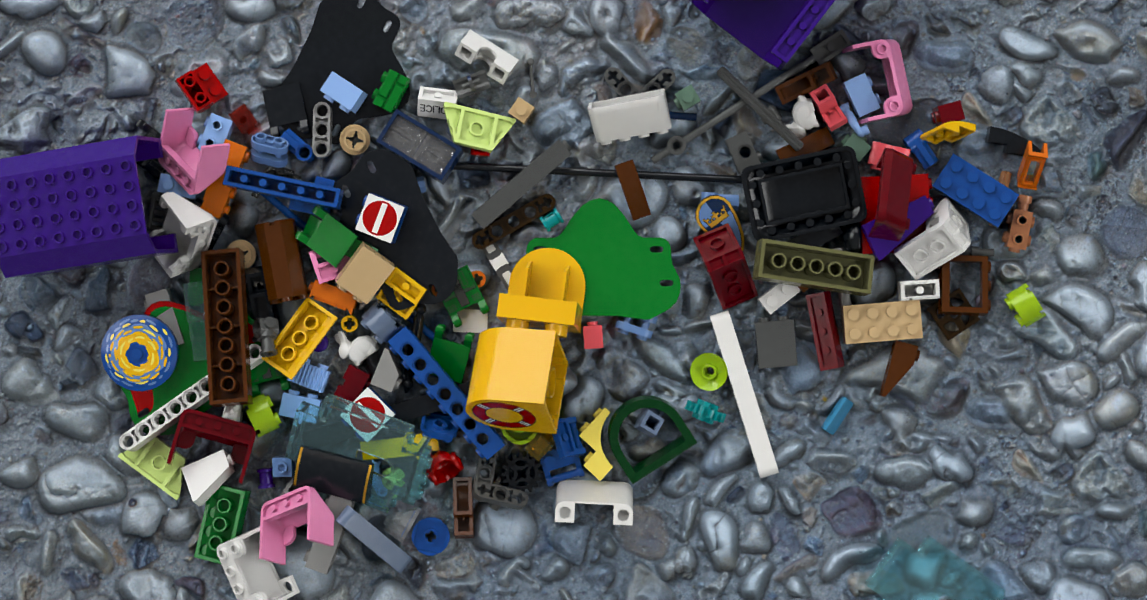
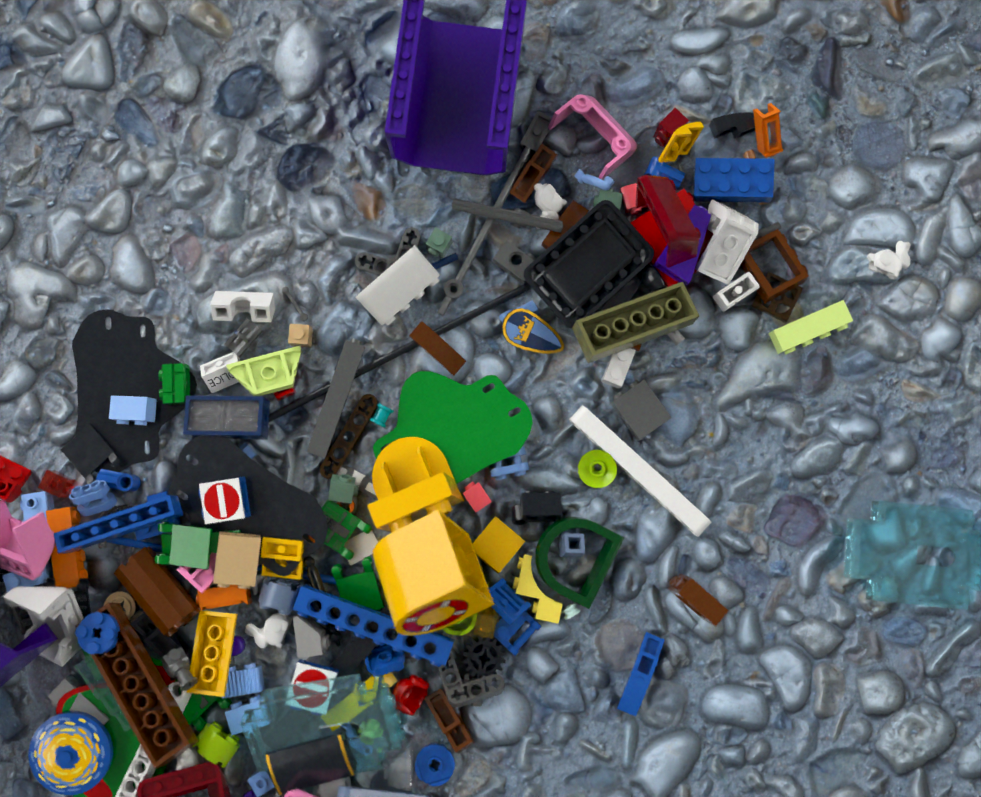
camera: 30 degrees left, 5 degrees down
light grey beam [312,102,333,158] -> none
dark red brick [332,364,372,407] -> none
tan gear [339,124,370,155] -> none
yellow bush [341,315,359,332] -> none
white windscreen [555,479,633,525] -> none
teal gear [685,398,726,424] -> none
dark red bracket [693,223,758,311] -> none
dark red brick [806,291,845,371] -> none
coral brick [809,84,848,132] -> none
dark azure slope [821,396,853,435] -> none
tan piece [840,300,923,344] -> none
light blue brick [842,73,881,119] -> none
reddish brown slope [879,340,920,397] -> none
nougat brick [1002,194,1035,253] -> none
lime brick [1004,283,1046,327] -> none
none -> blue plate [75,612,120,654]
none -> sand green brick [328,474,359,504]
none -> yellow slope [472,516,525,574]
none -> black hinge [512,491,562,525]
none -> light aqua bush [561,602,581,620]
none -> blue slope [617,632,665,717]
none -> reddish brown window [667,574,729,626]
none -> yellowish green brick [768,300,853,355]
none -> white animal [867,241,911,280]

